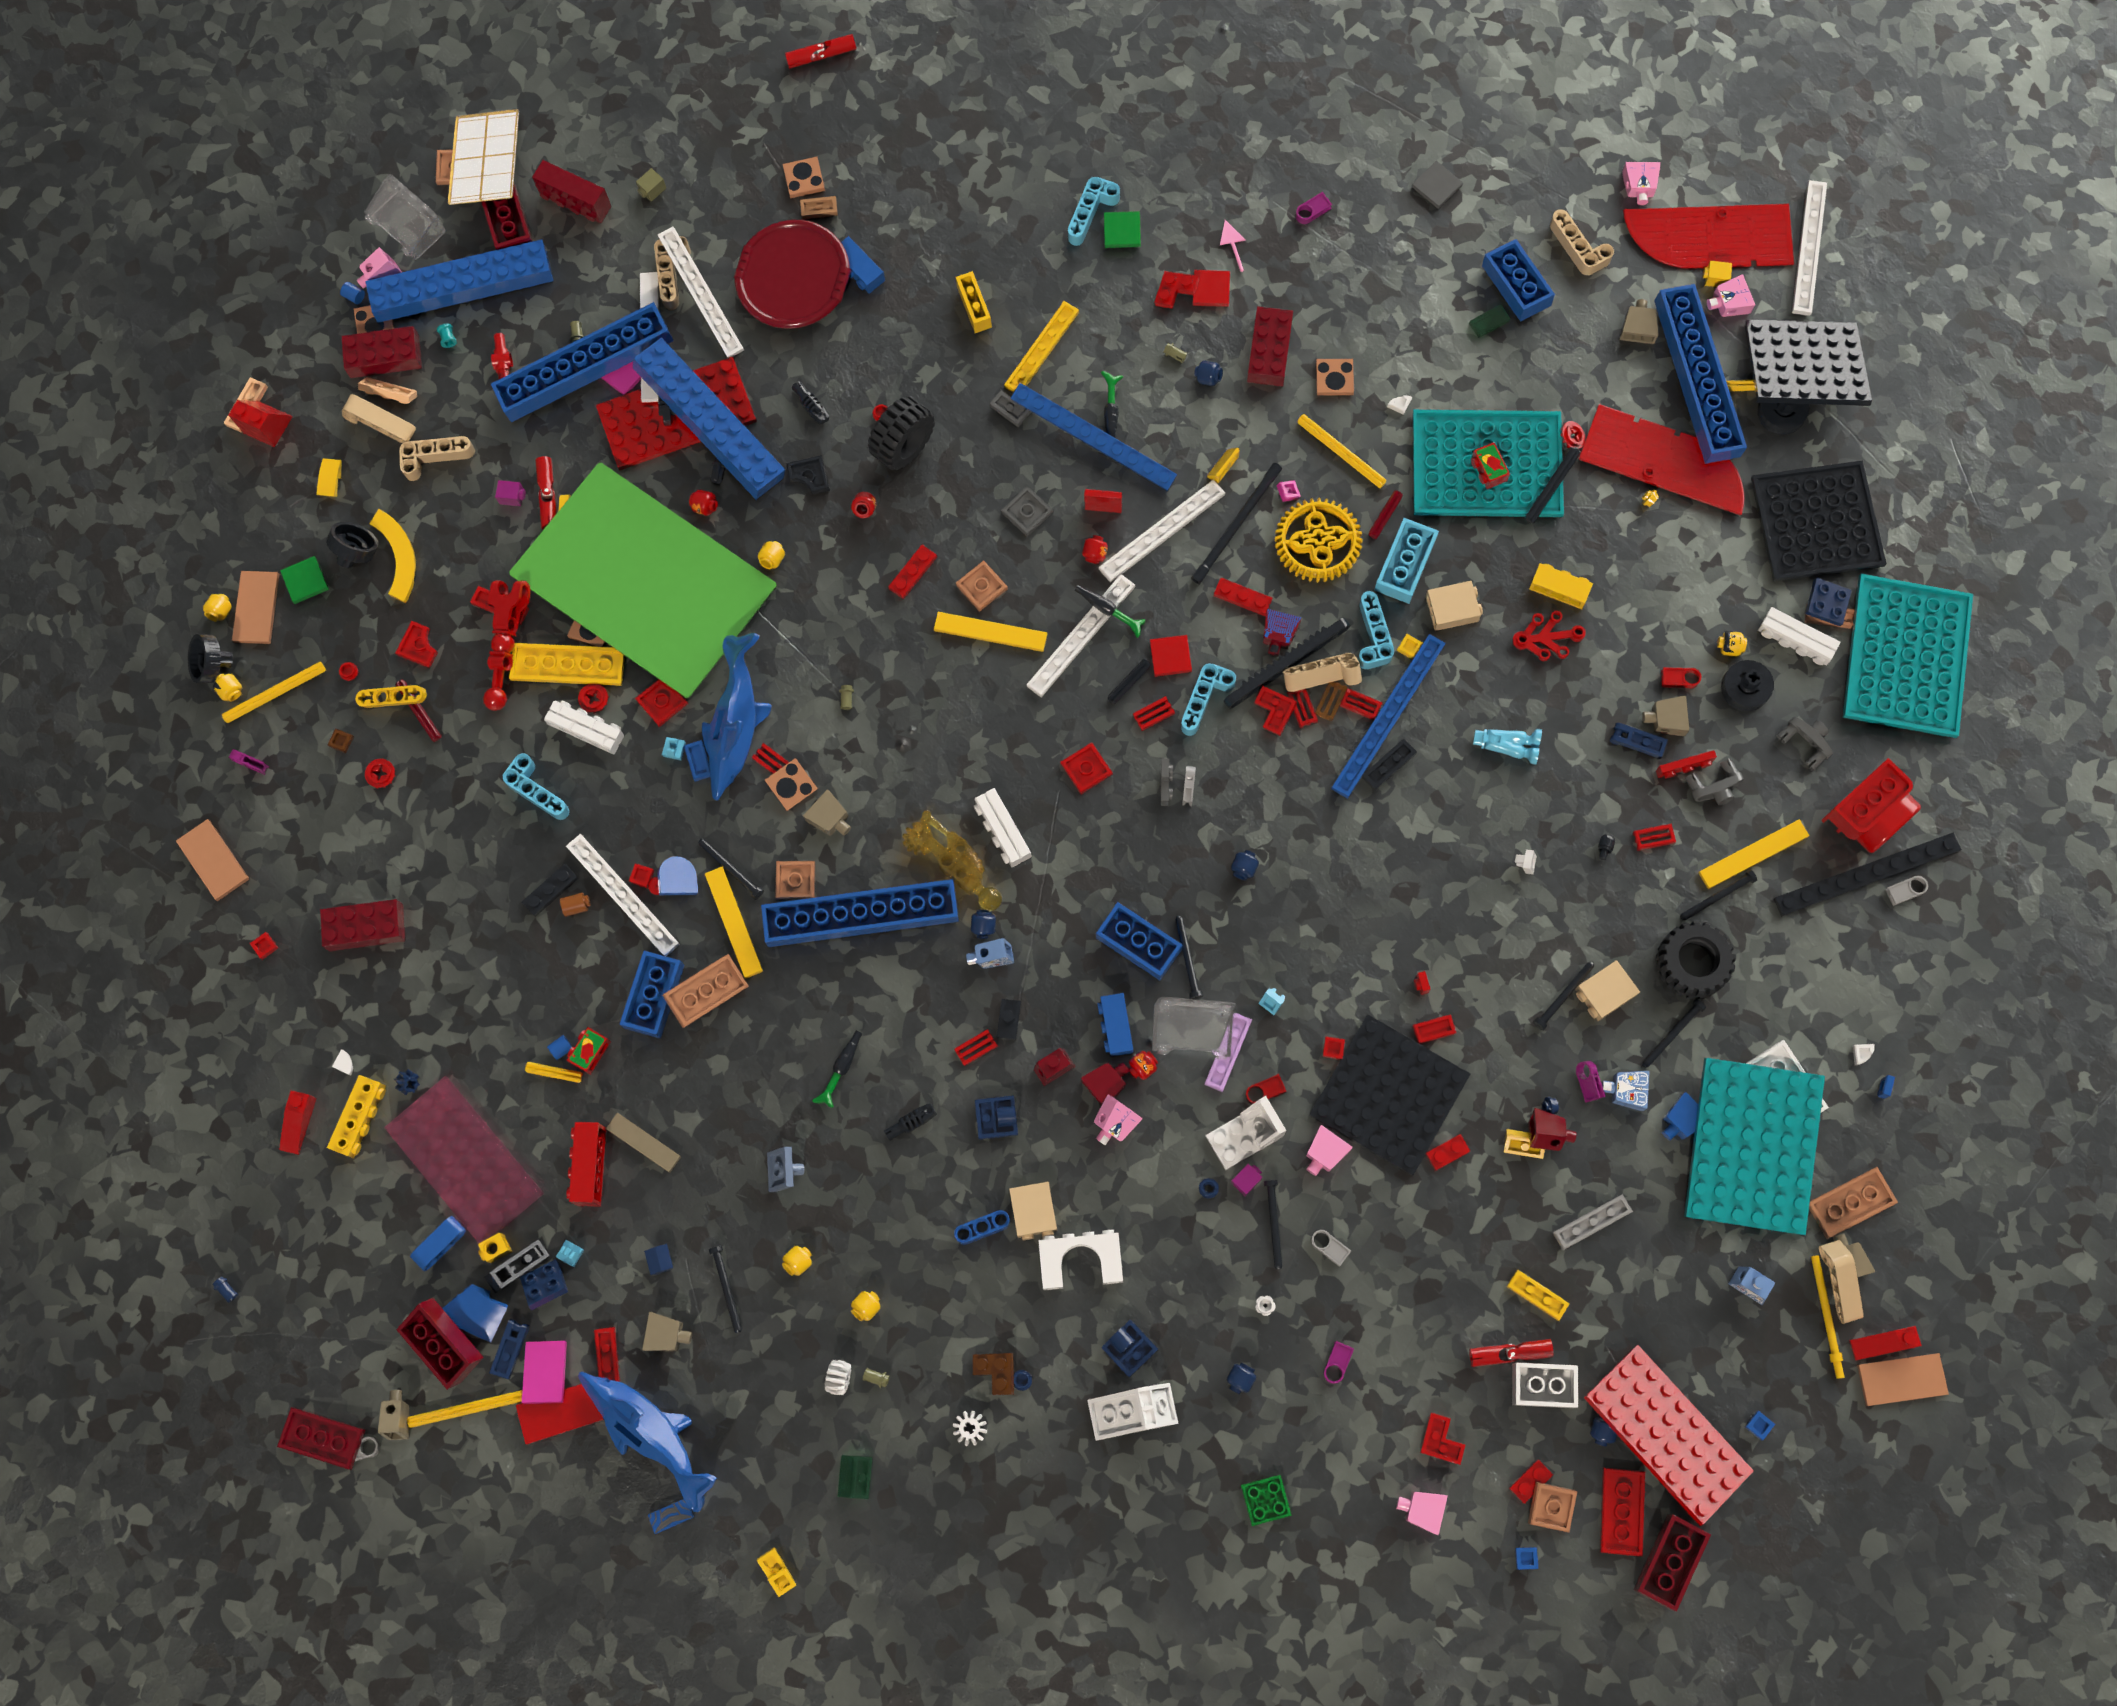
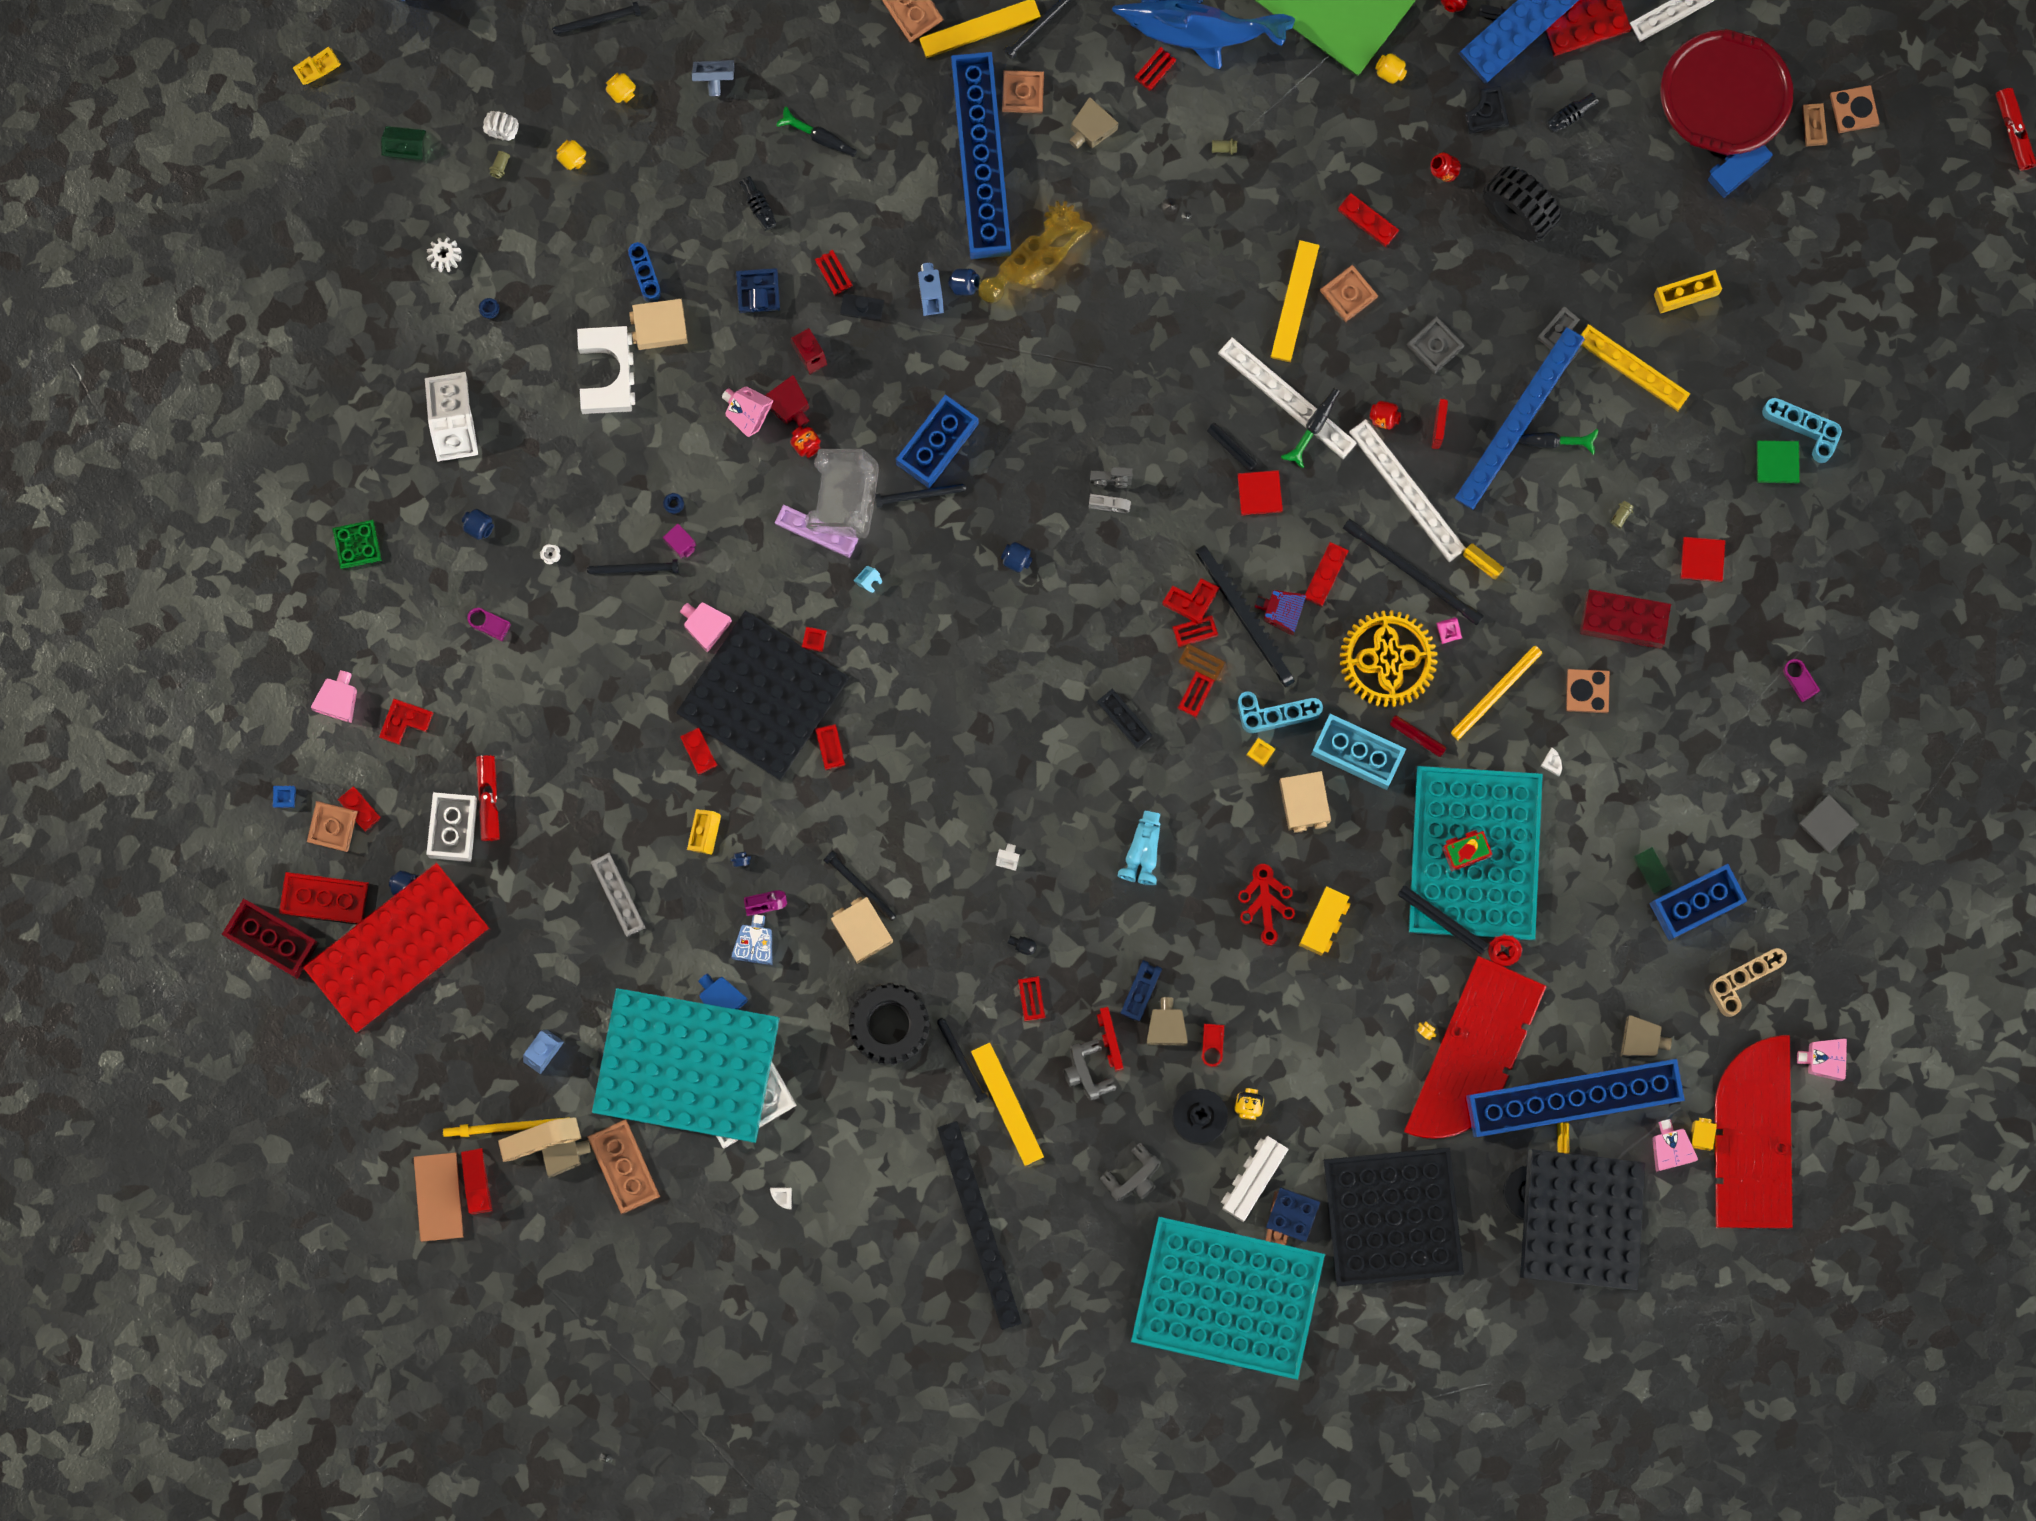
camera: 85 degrees right, 5 degrees up
nougat tile [765,758,818,811] -> none
red plate [872,404,888,421] -> none
reddish brown plate [973,1353,1014,1395] -> none
white brick [974,788,1032,867] -> none
red tile [1060,743,1113,794] -> none
blue brick [1097,993,1133,1057] -> none
dark blue plate [1101,1319,1158,1378] -> none
red tile [1133,696,1175,731] -> none
red plate [1154,271,1200,309] -> none
medium azure beam [1181,663,1236,736] -> none
dark blue head [1194,360,1223,386] -> none
white bracket [1206,1096,1286,1170] -> none
bright pink piece [1220,220,1245,272] -> none
red piece [1246,1074,1287,1104] -> none
tan beam [1283,653,1362,692] -> none
light grey piece [1311,1230,1351,1267] -> none
blue plate [1331,634,1446,799] -> none
red plate [1414,971,1431,995] -> none
yellow tile [1506,1270,1570,1321] -> none
dark red torso [1528,1108,1577,1151] -> none
black bar [1642,999,1706,1068] -> none
blue plate [1745,1411,1775,1441] -> none
white plate [1792,180,1827,316] -> none
red brick [1821,758,1921,853] -> none
blue tile [1877,1075,1895,1099] -> none
light grey piece [1885,876,1928,906] -> none

